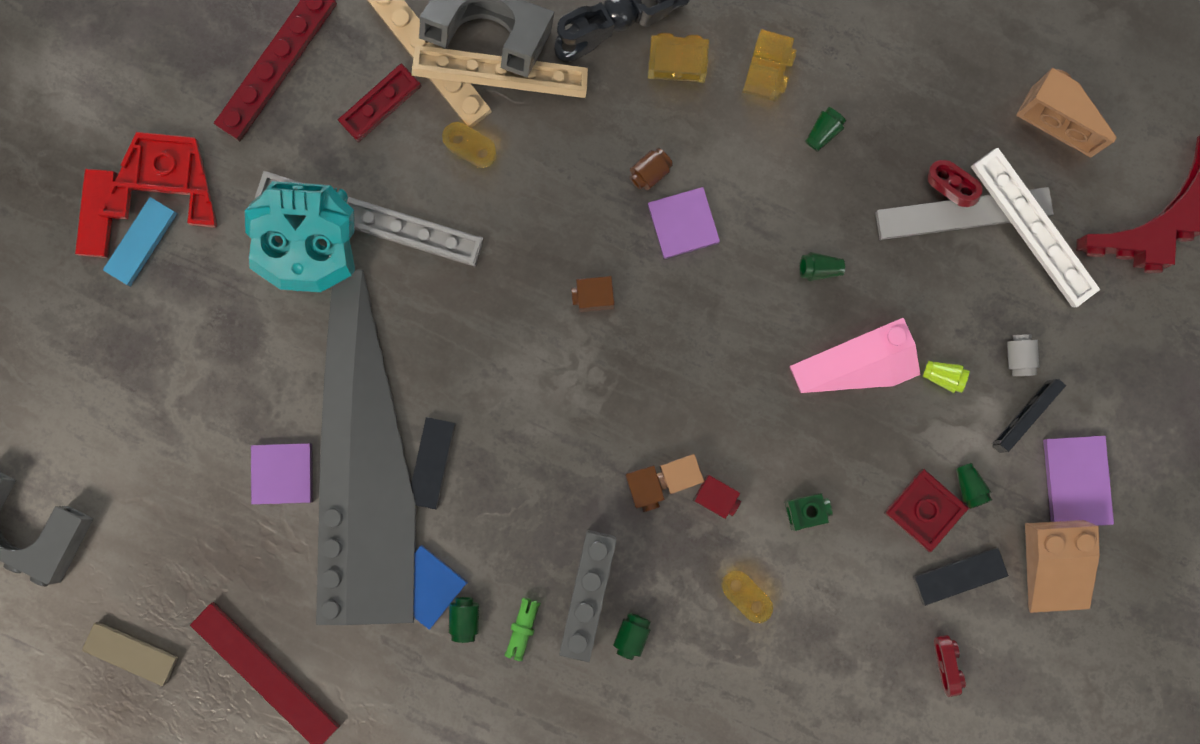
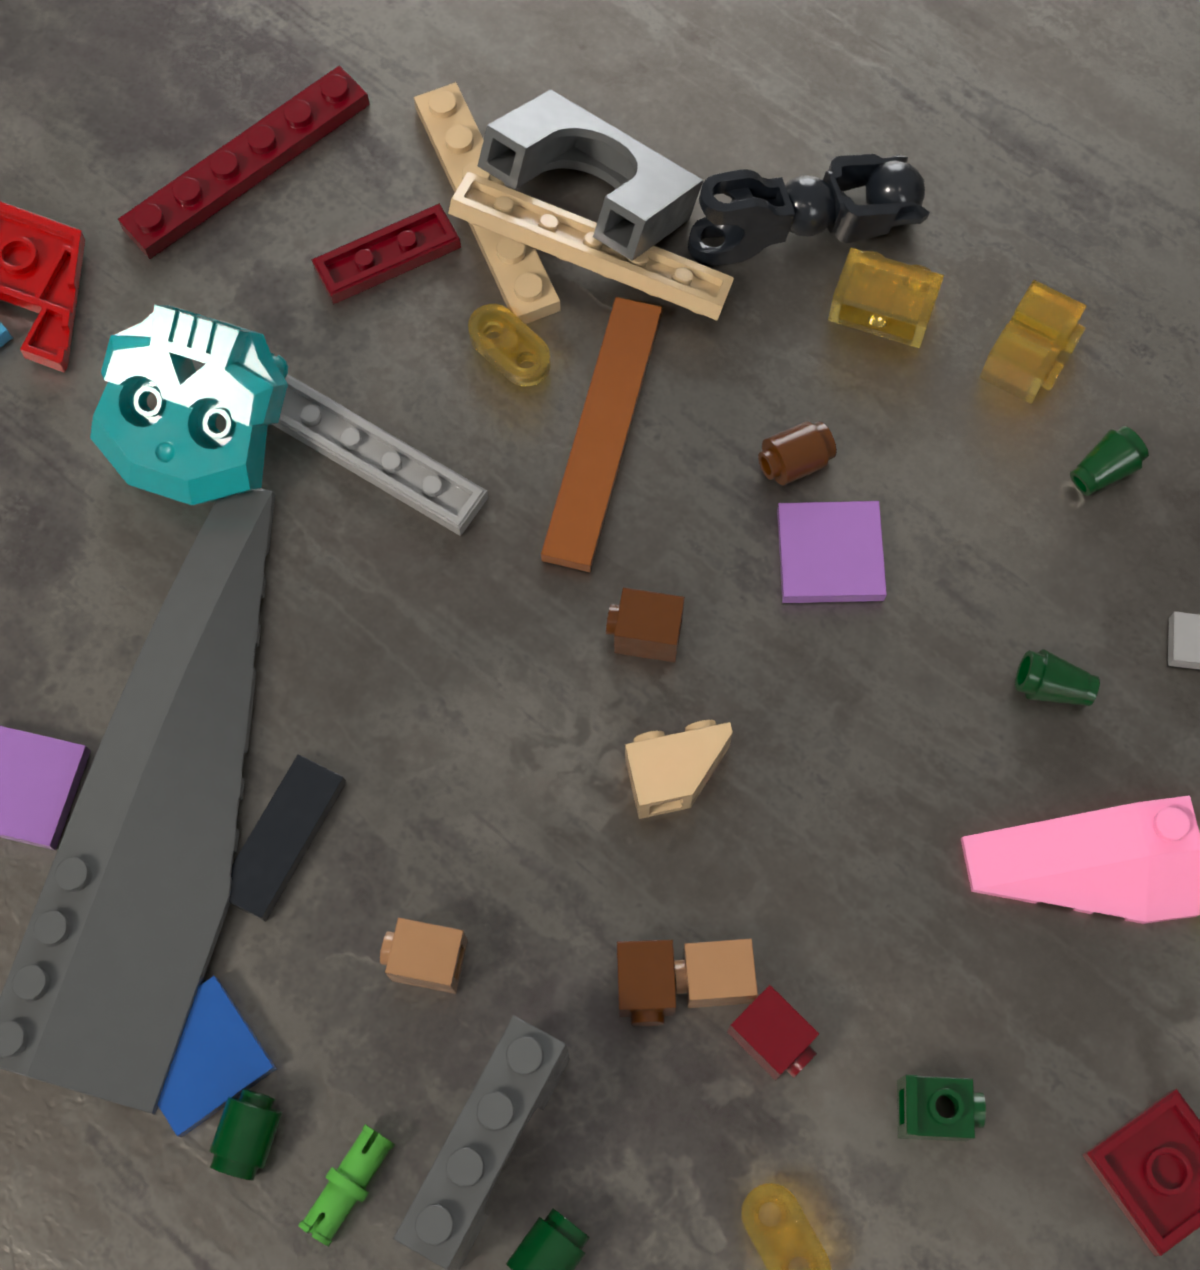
camera: 15 degrees right, 15 degrees down
none -> medium nougat brick [380,918,468,994]
none -> dark orange tile [541,297,662,572]
none -> tan slope [625,720,733,819]

